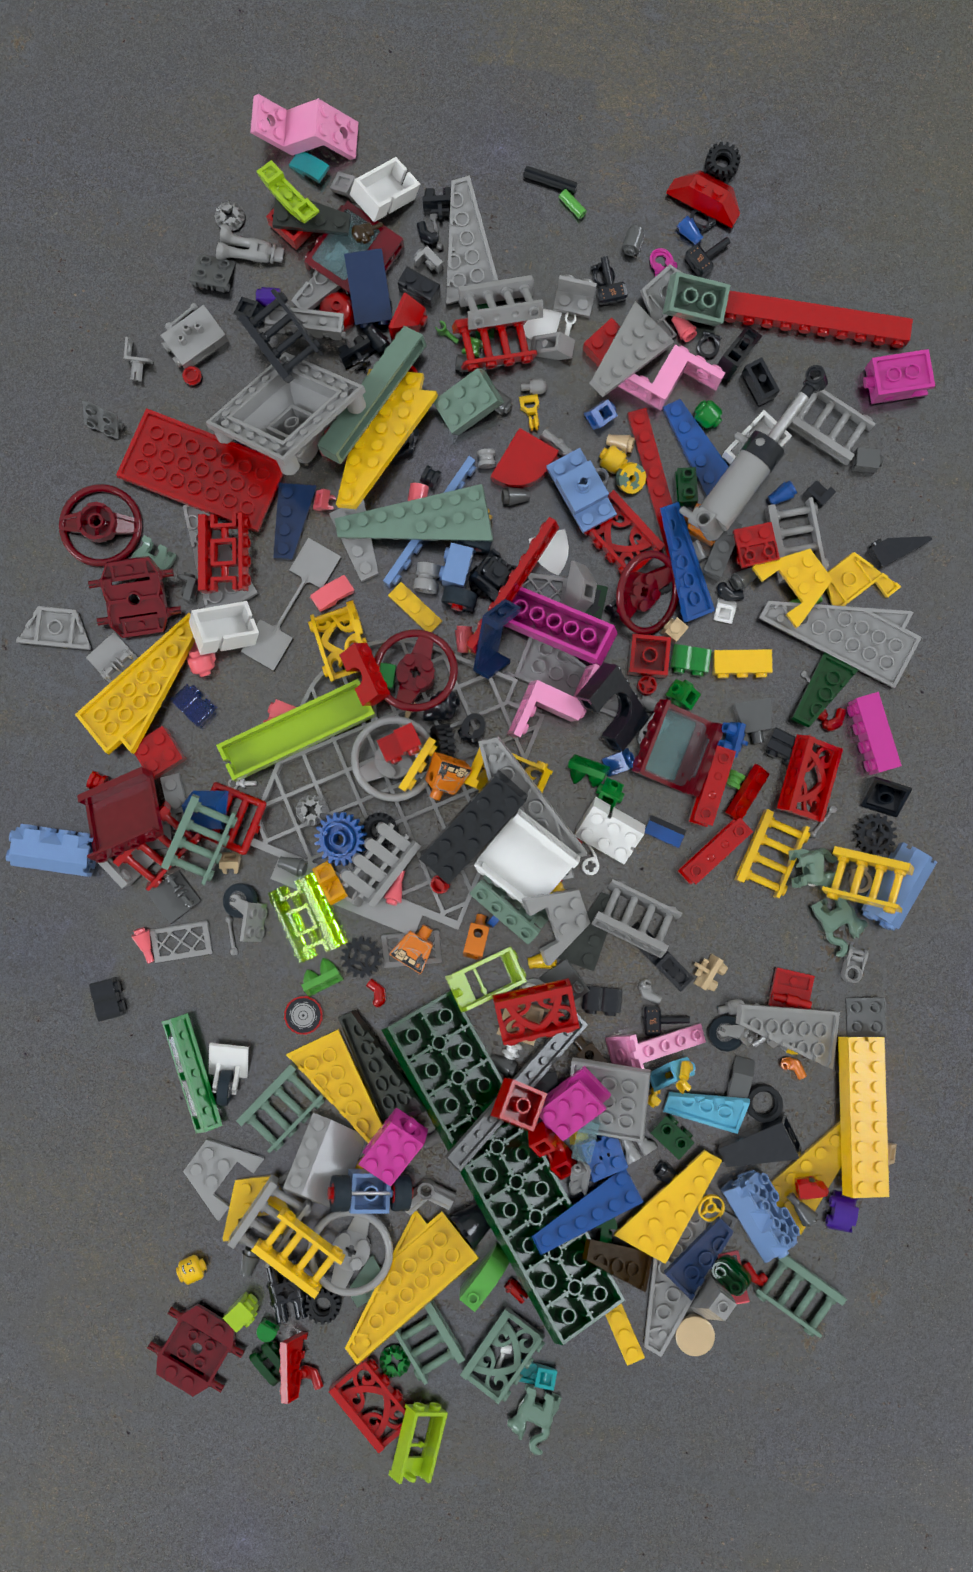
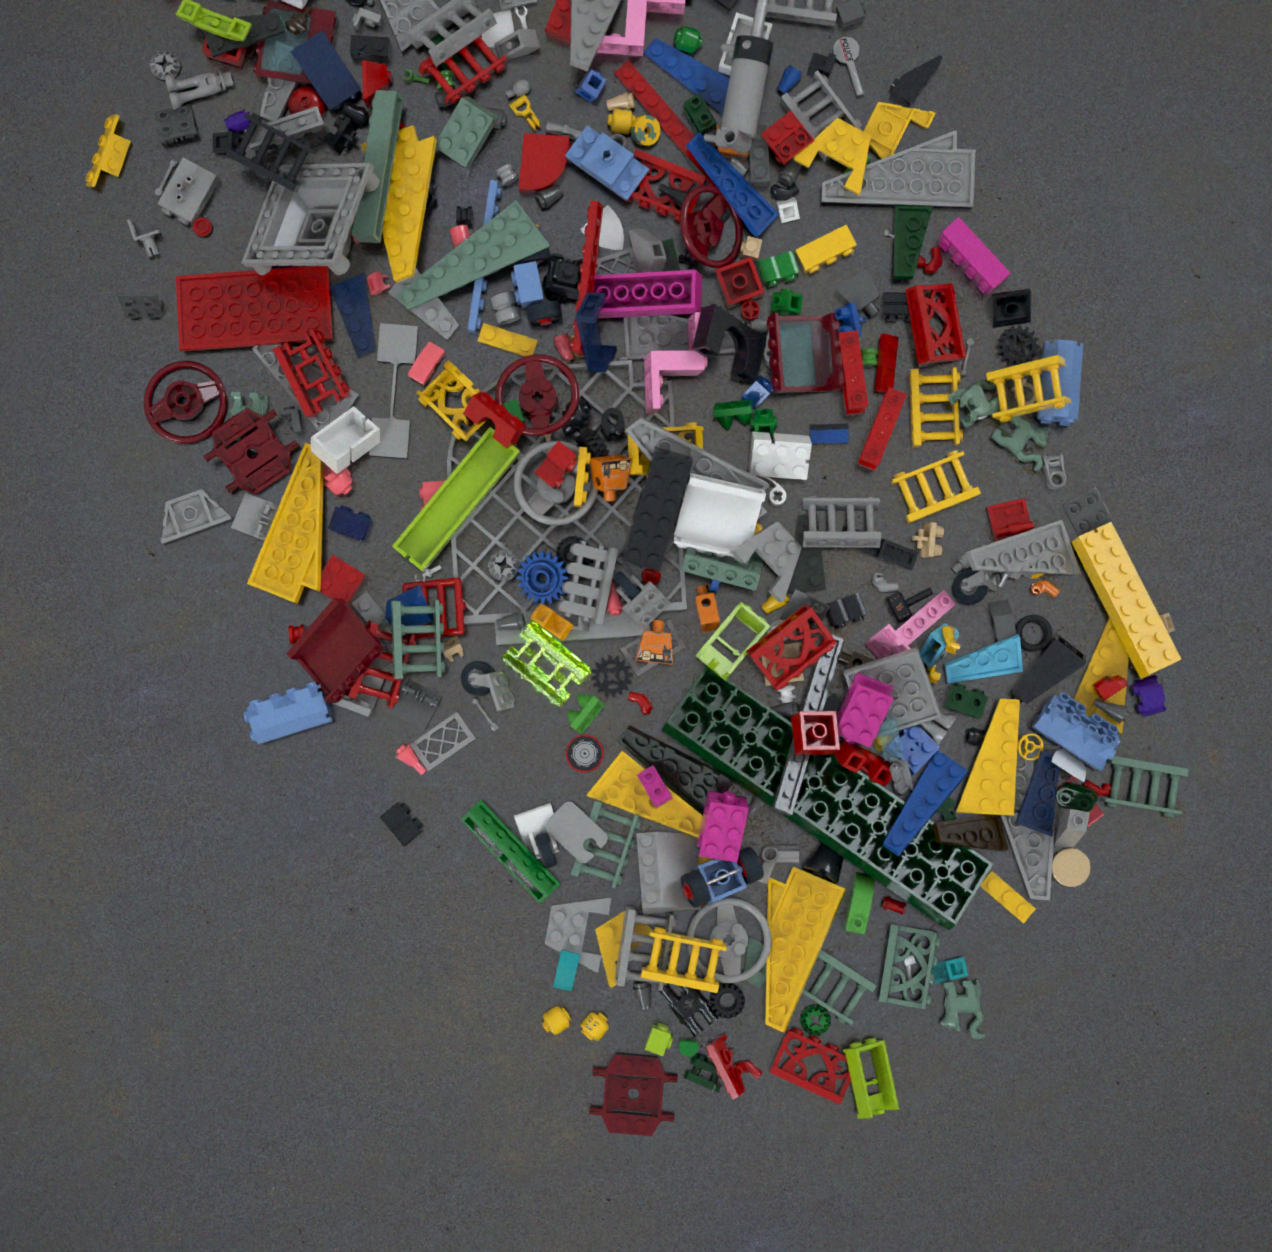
camera: 25 degrees left, 0 degrees up
none -> yellow bracket [86,114,131,188]
none -> yellow head [541,1006,571,1035]
none -> light grey piece [545,802,608,863]
none -> teal slope [553,950,580,992]
none -> light grey plate [613,571,671,629]
none -> dark pink plate [637,765,673,808]
none -> black cone [658,183,689,208]
none -> light grey piece [833,37,864,97]
none -> yellow fence [891,450,981,524]
none -> white sticker [1052,749,1086,782]

